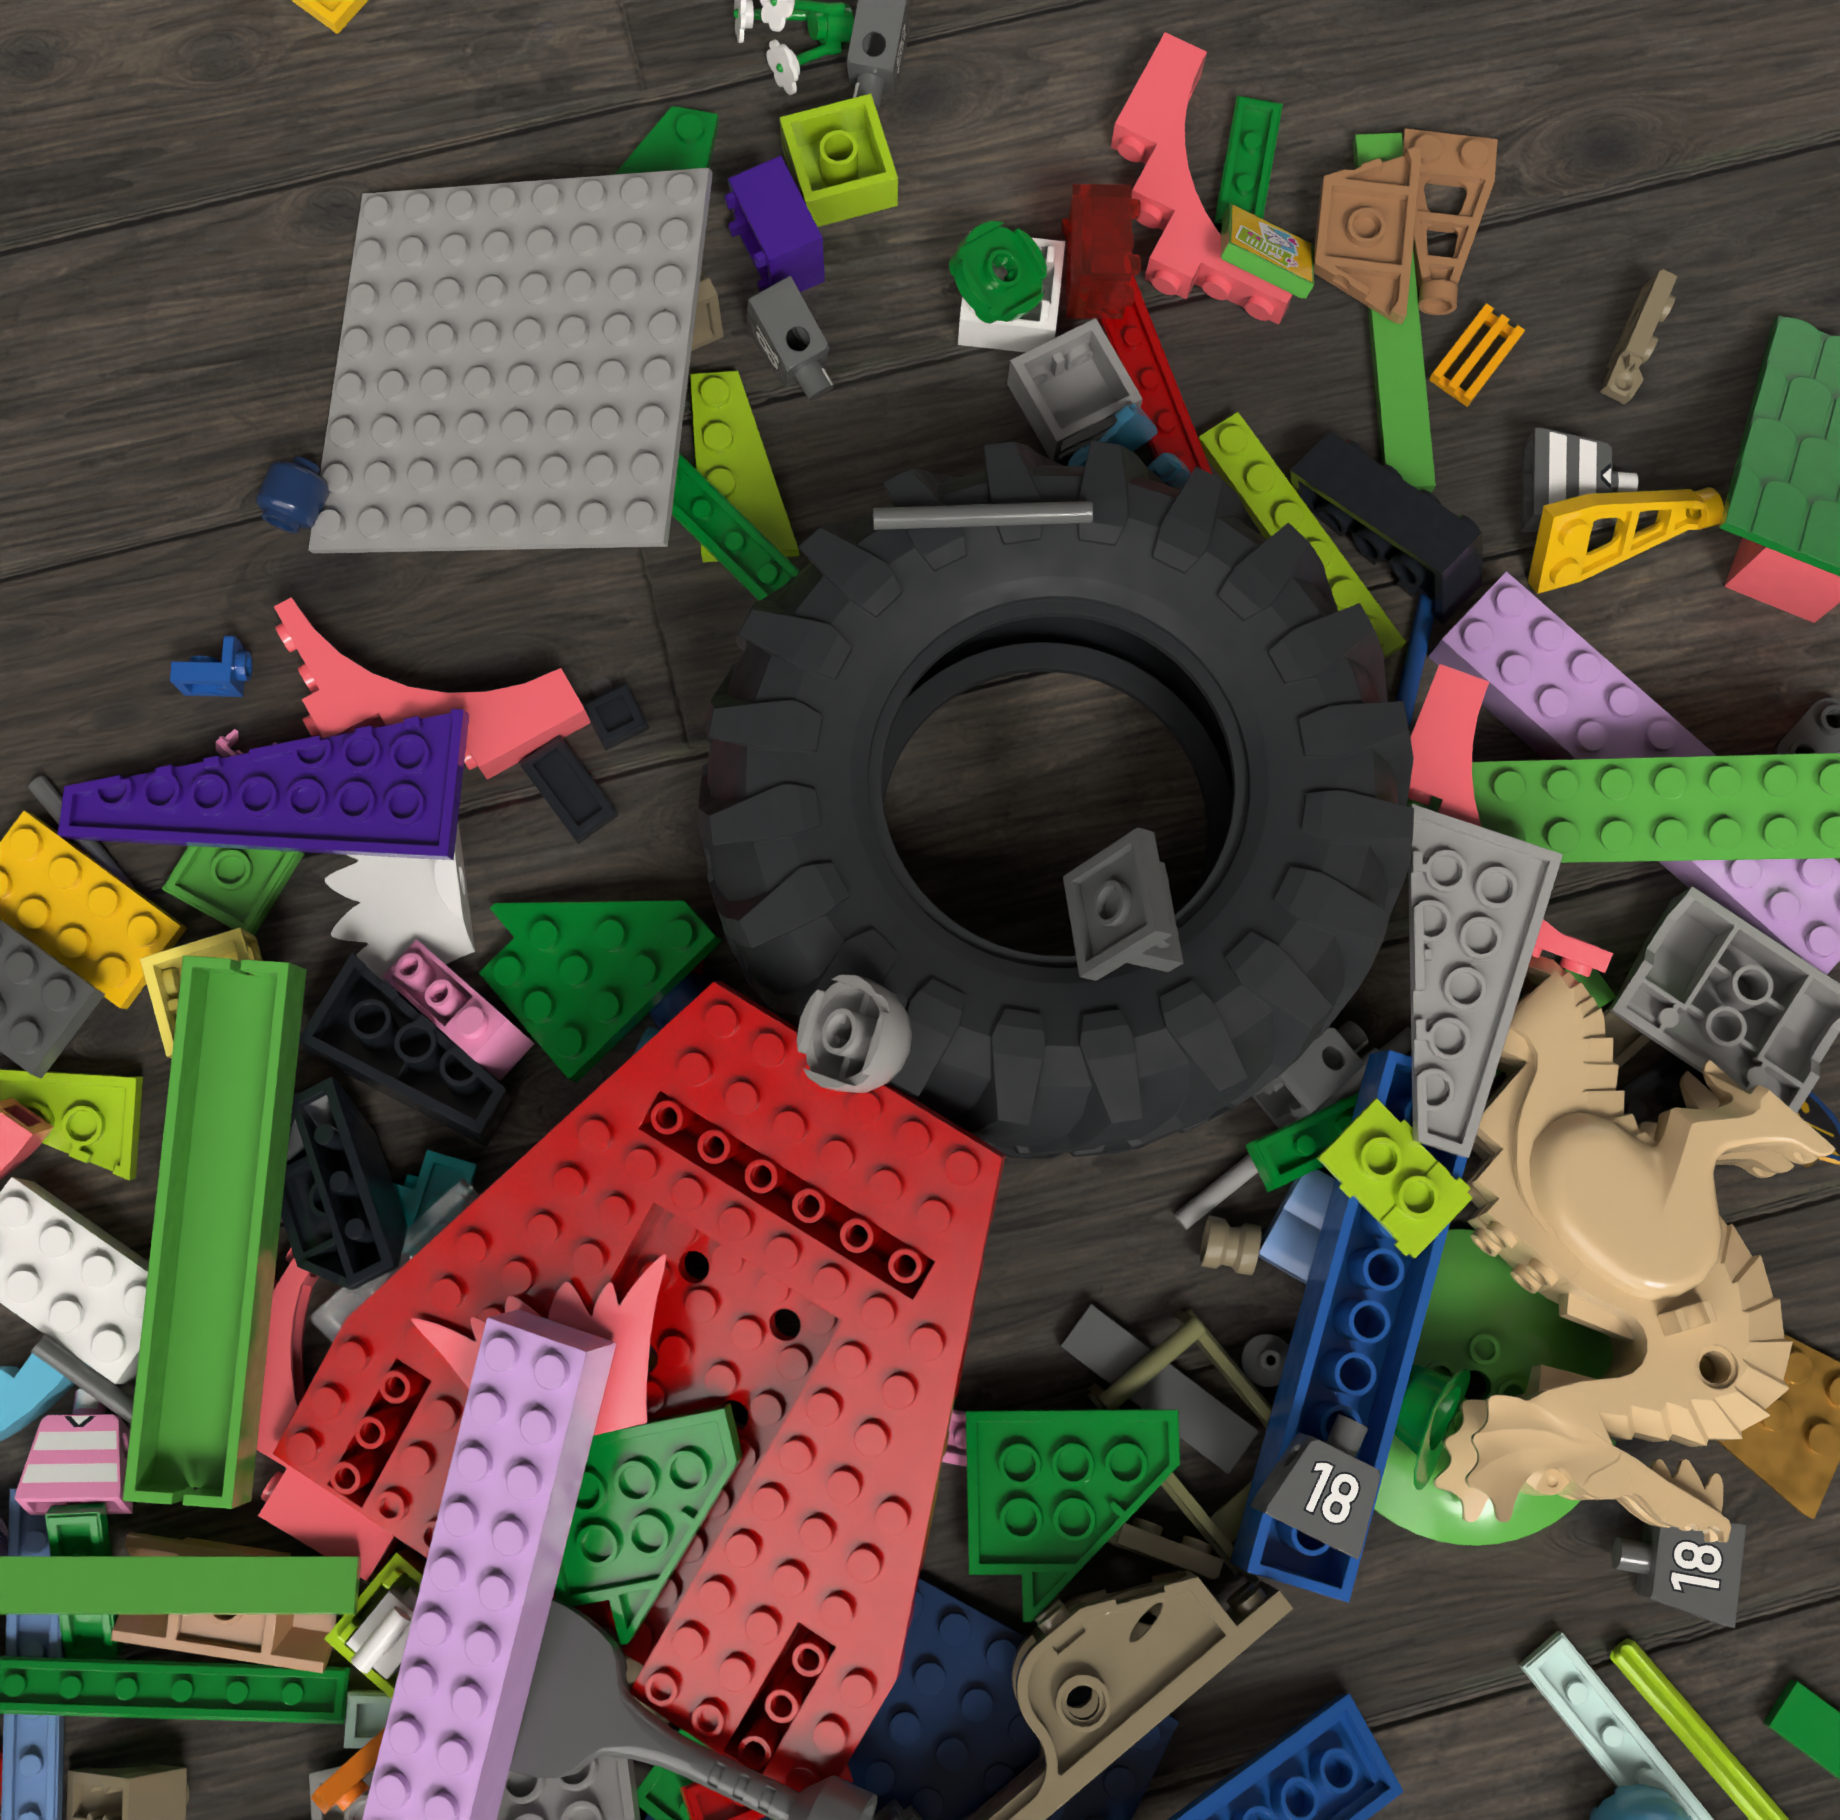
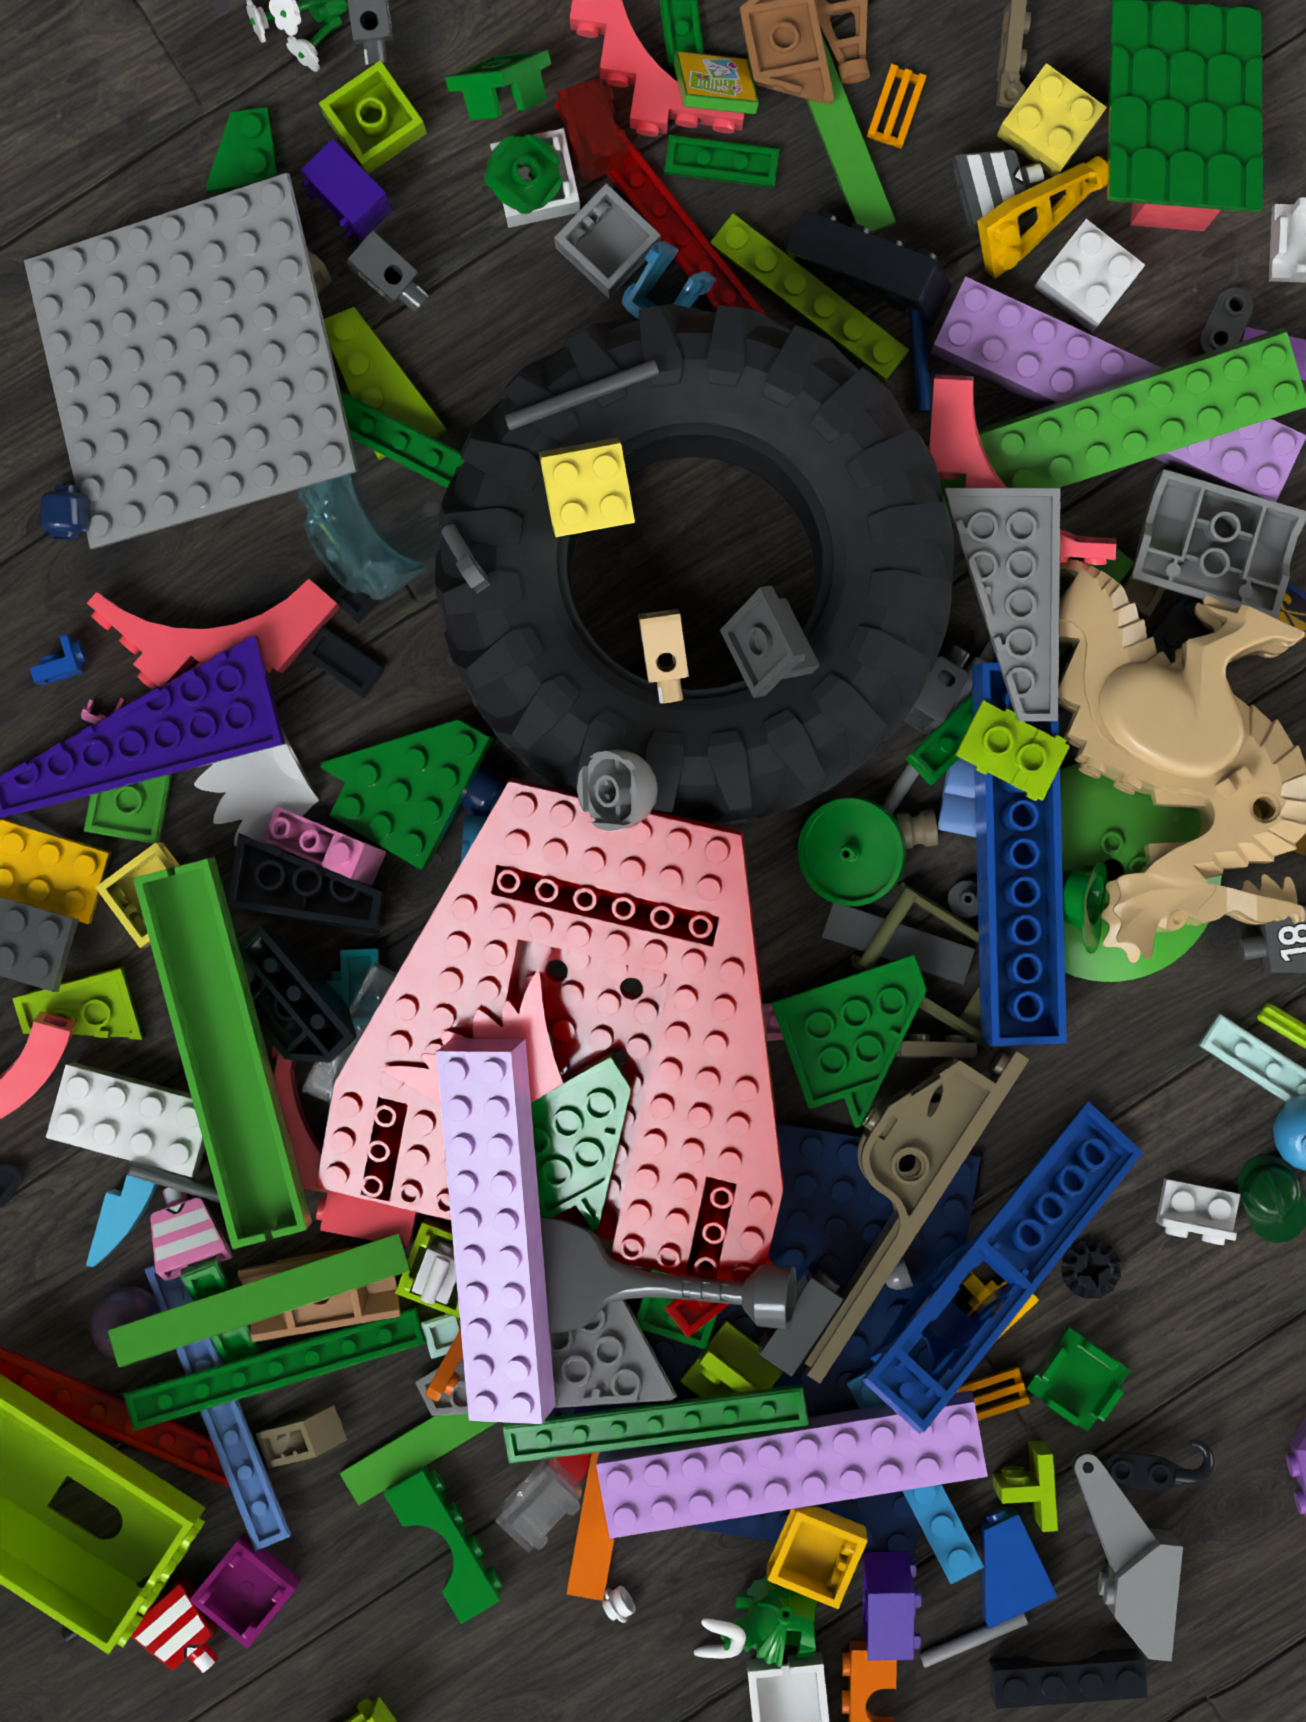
camera: 10 degrees left, 10 degrees up
dark grey torso [1250,1414,1381,1560] -> none
none -> clear light blue windscreen [298,474,428,600]
none -> dark grey bar [441,524,490,593]
none -> green panel [445,49,551,120]
none -> light yellow piece [539,438,635,537]
none -> tan torso [638,609,689,703]
none -> green tile [664,135,780,189]
none -> green piece [798,797,907,906]
none -> light yellow piece [997,63,1107,177]
none -> white piece [1034,219,1145,333]

